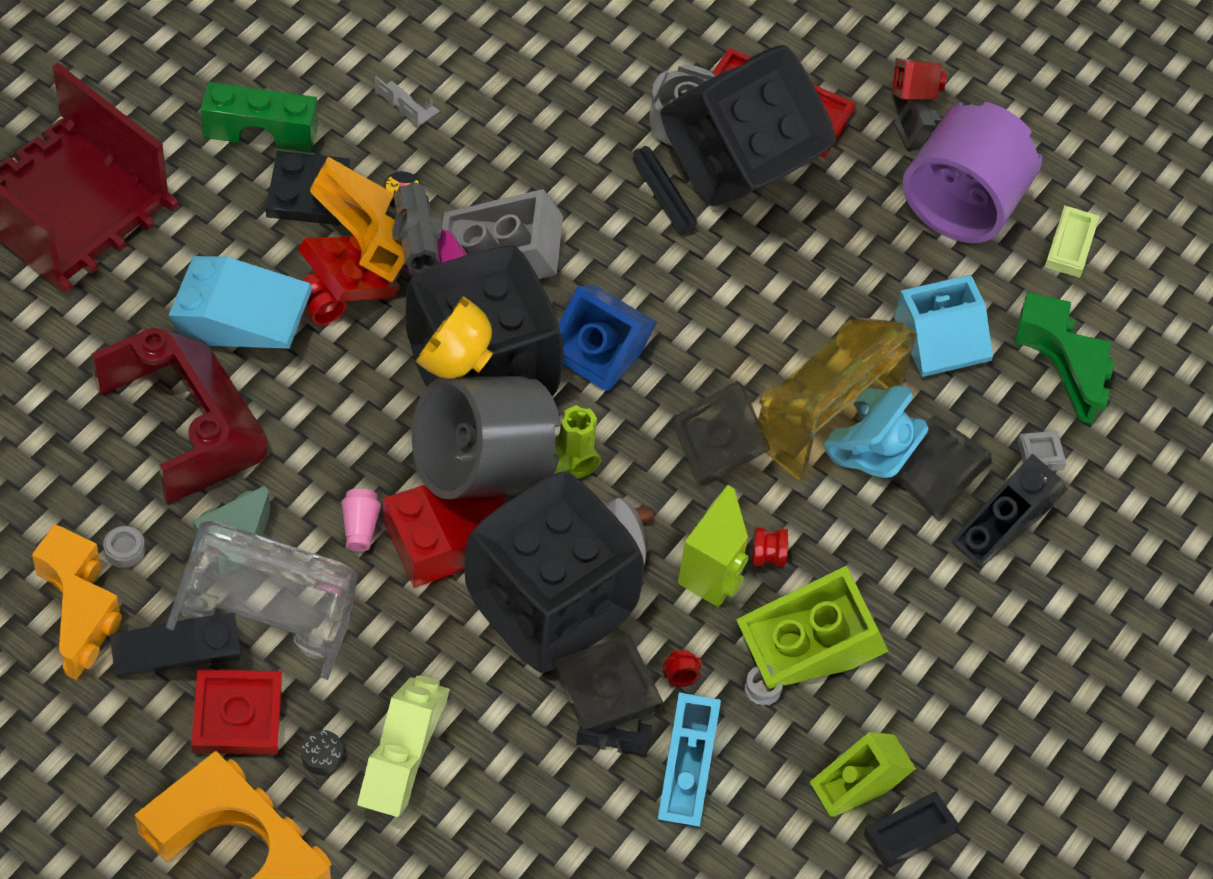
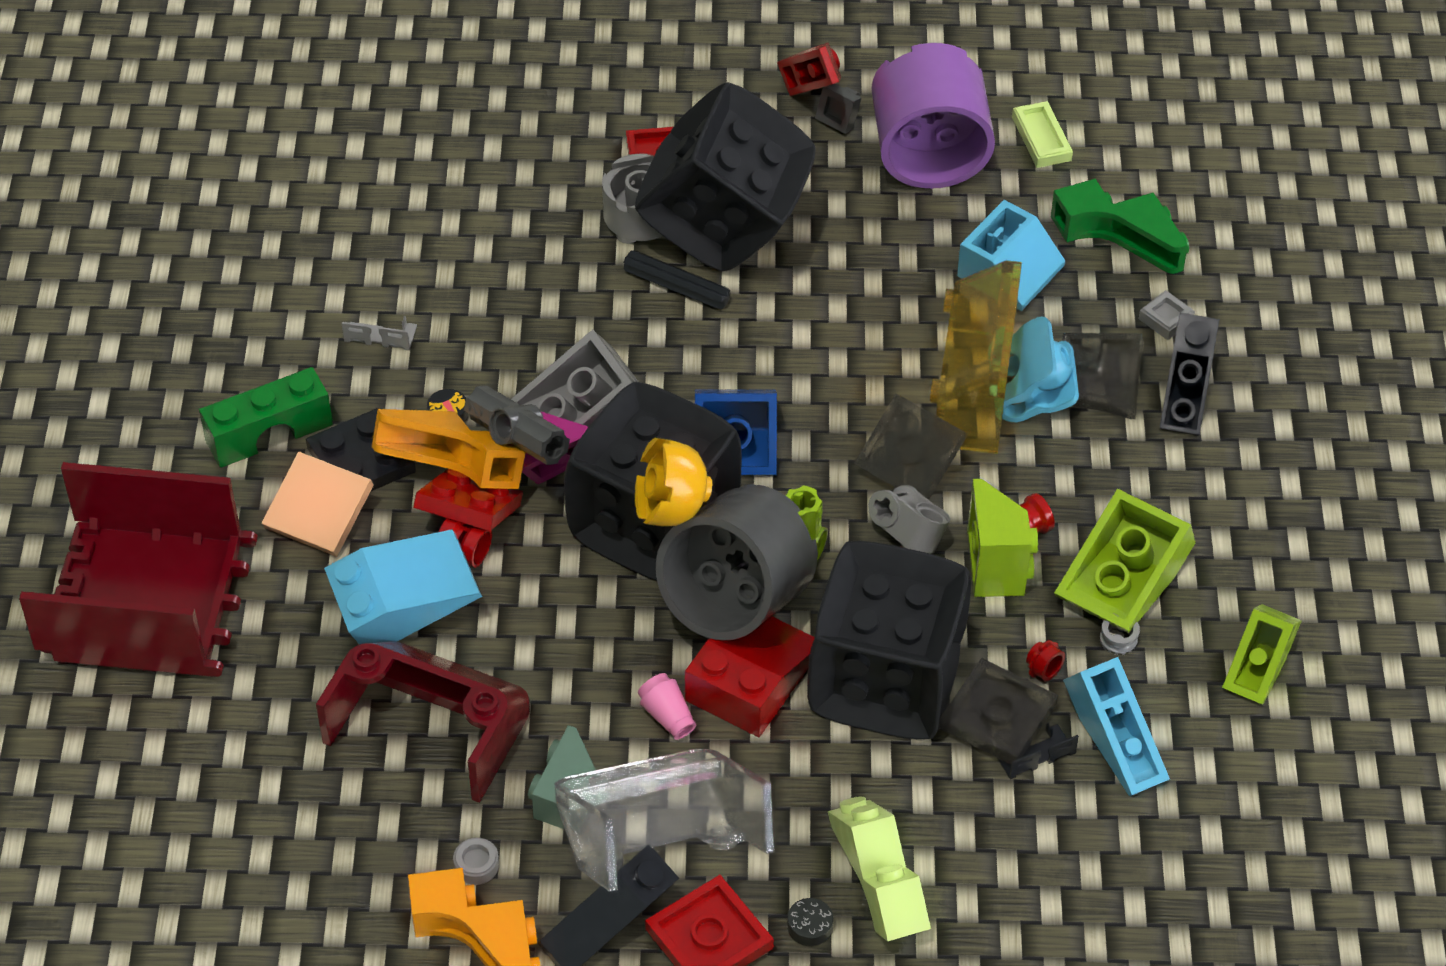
camera: 30 degrees left, 5 degrees down
black tile [863,791,959,869] -> none
none -> light nougat tile [261,452,374,557]
none -> light grey piece [868,485,950,555]

